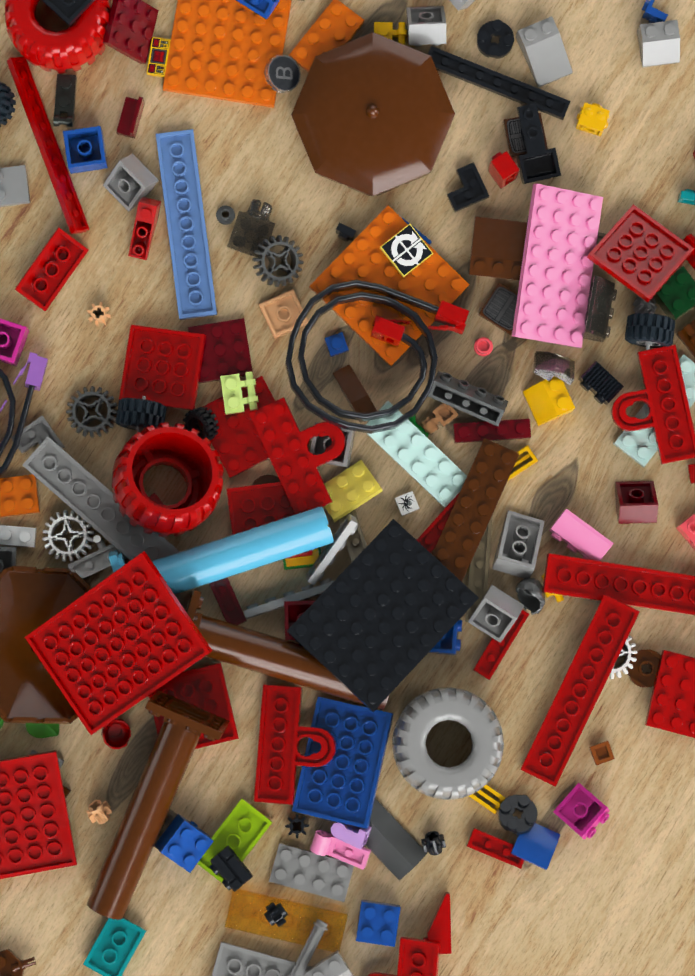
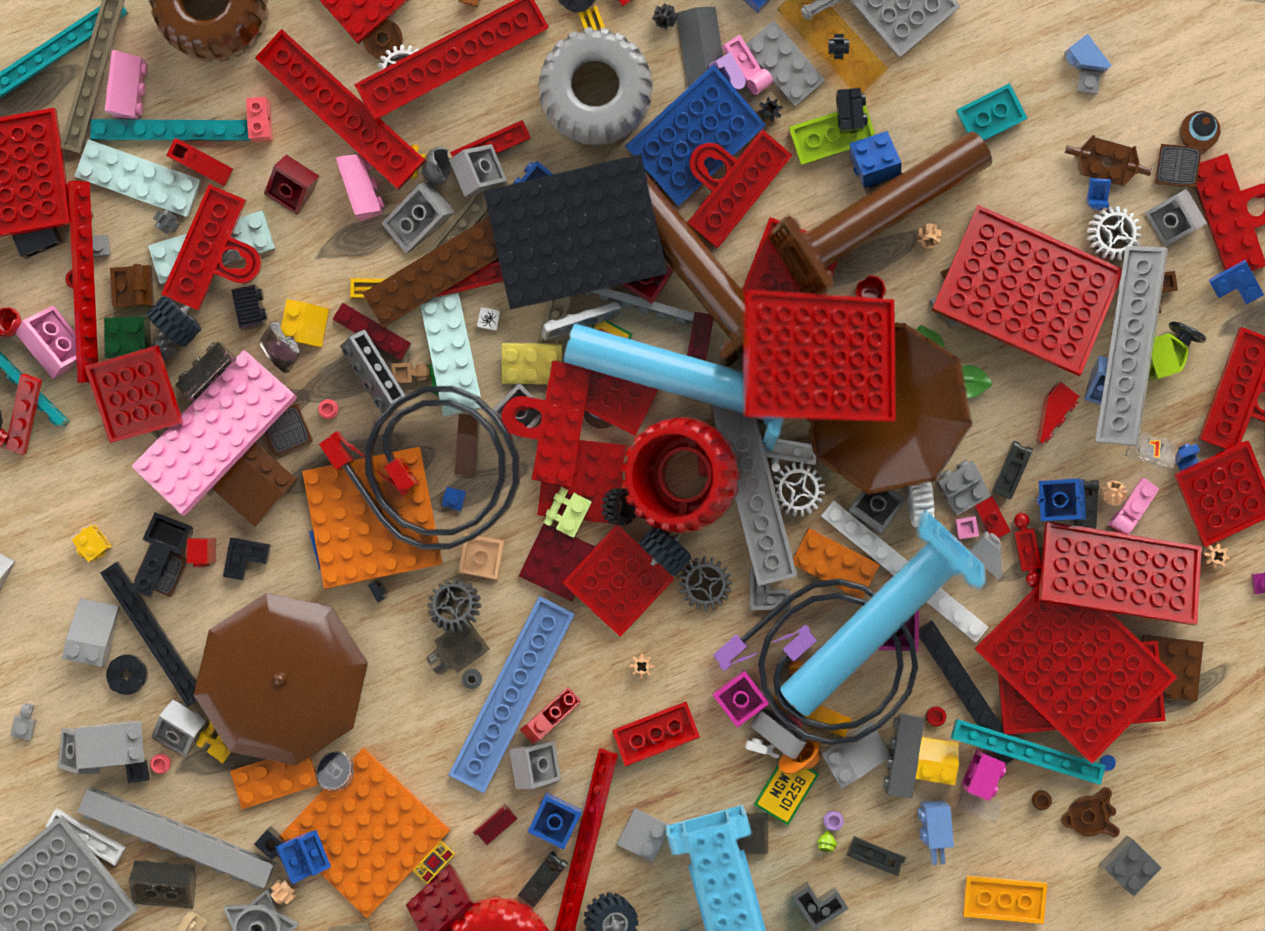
camera: 145 degrees left, 5 degrees up
tile [380,224,434,277] -> none

